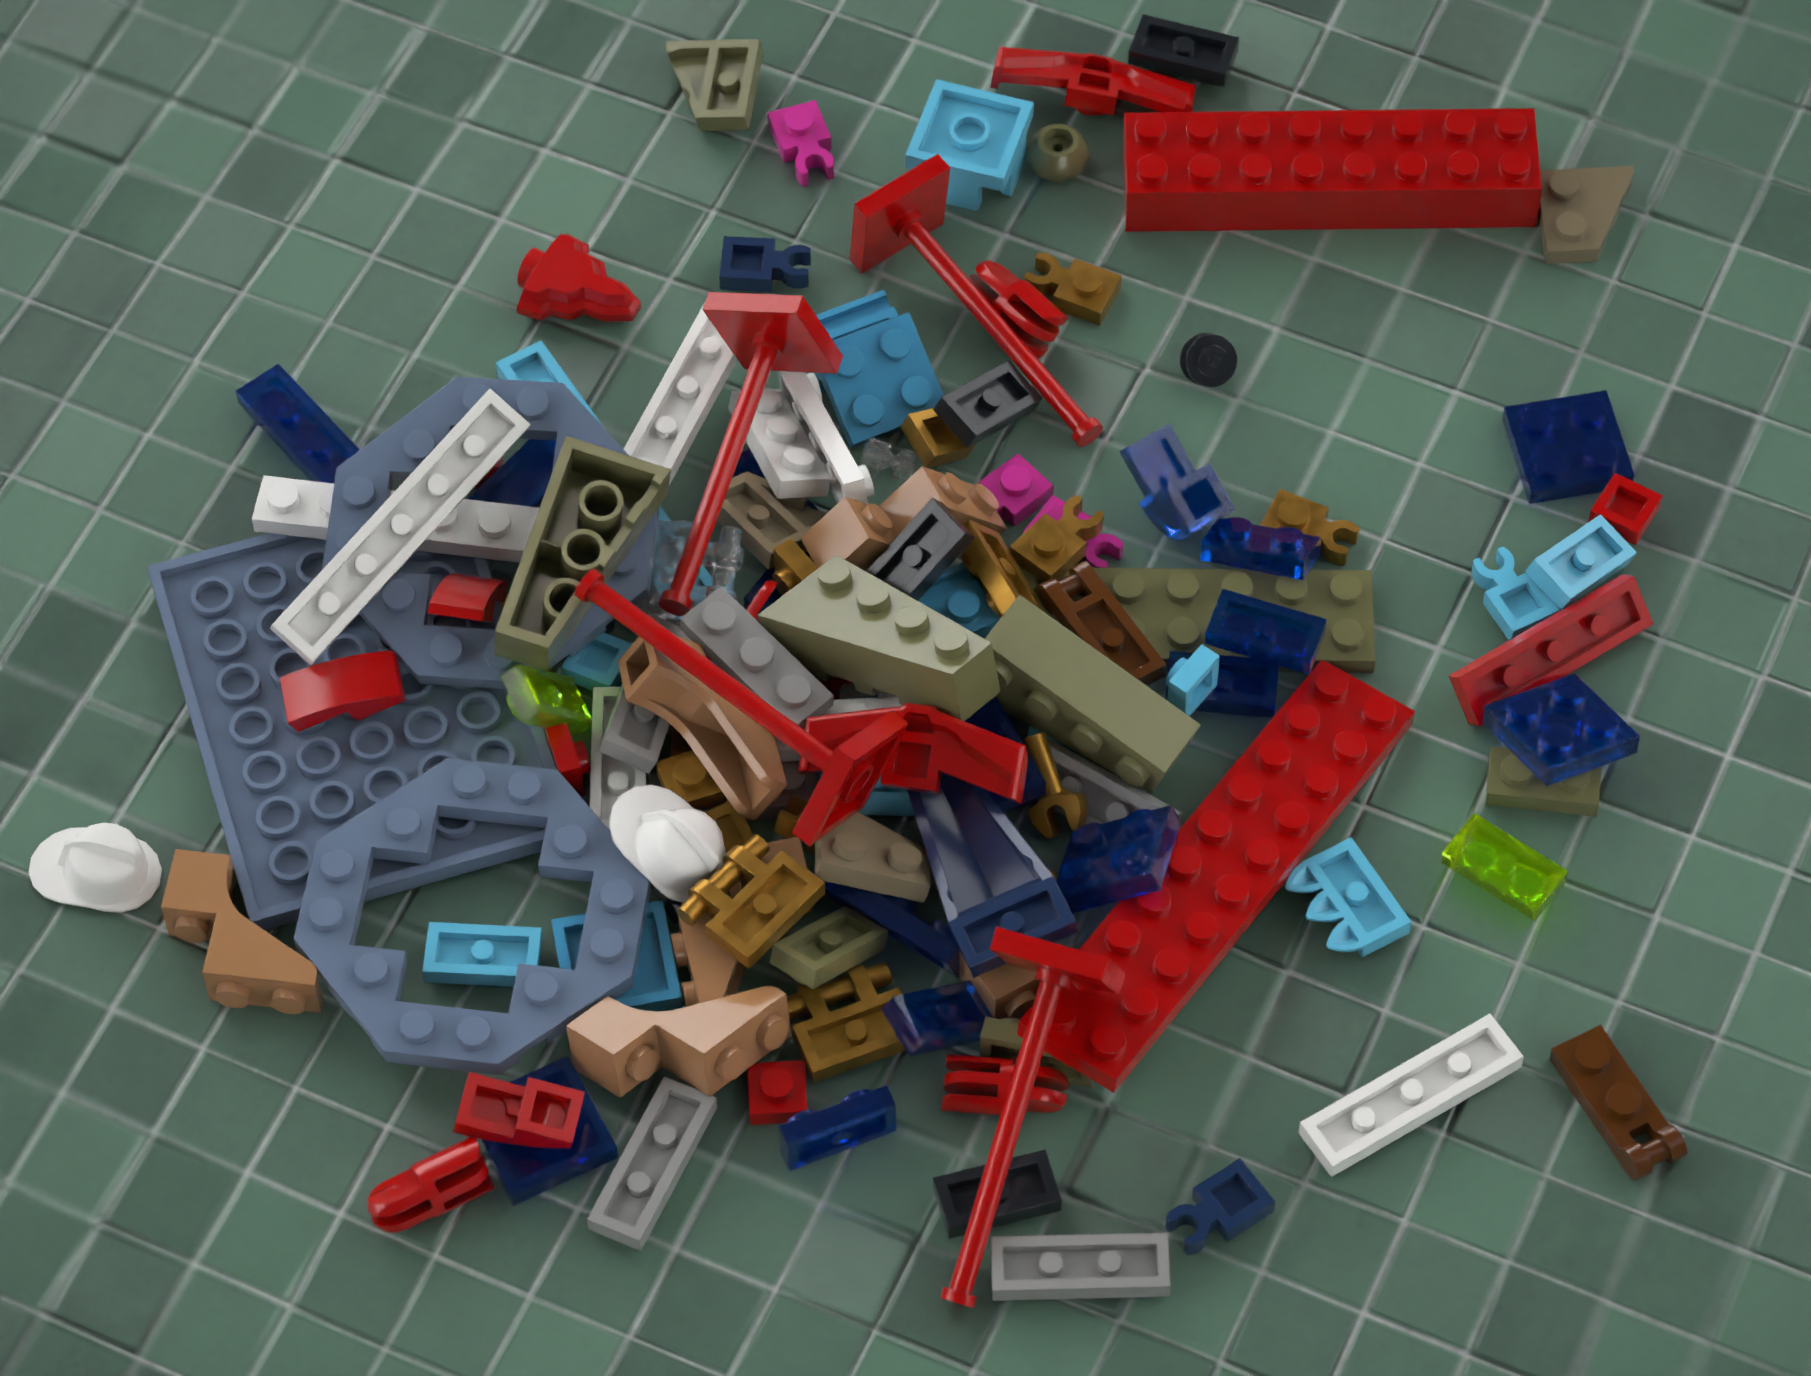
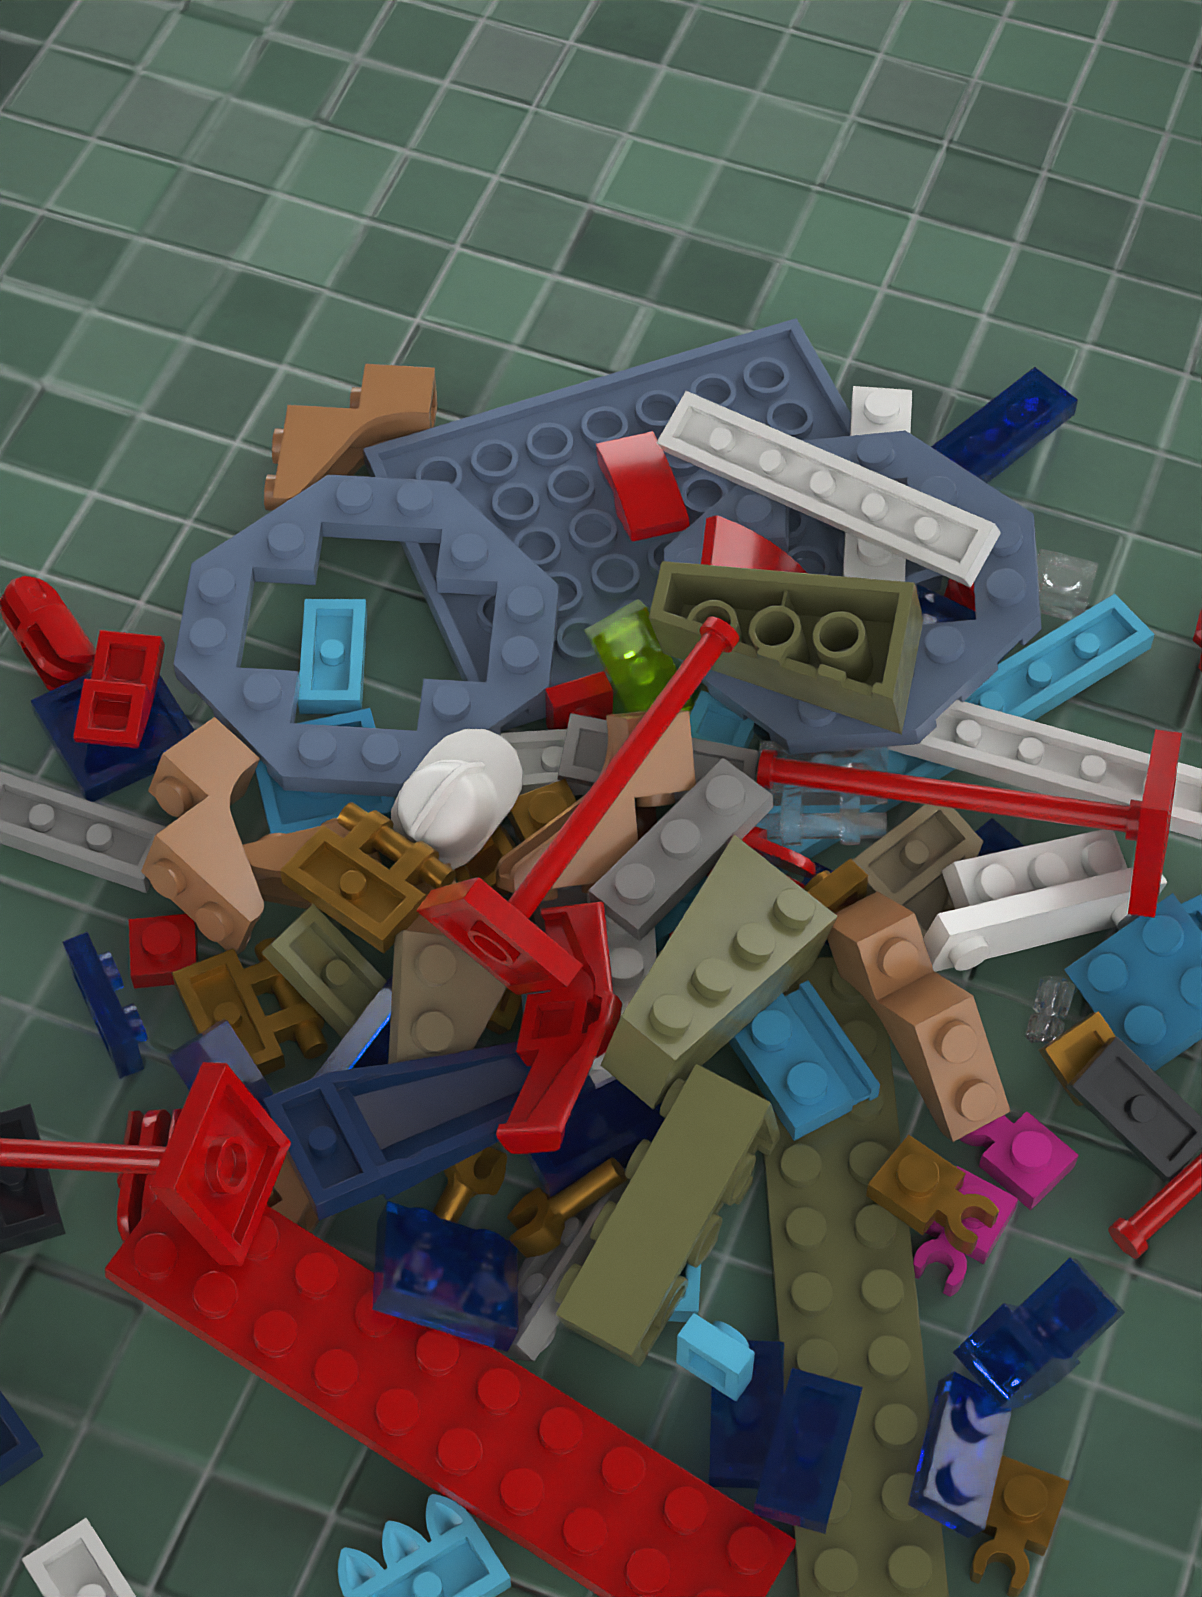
camera: 85 degrees right, 0 degrees up
white piece [29,823,162,913] -> none
plate [866,498,975,601] -> none
pearl gold plate [961,520,1047,618] -> none
reddish brown plate [1037,561,1166,686] -> none

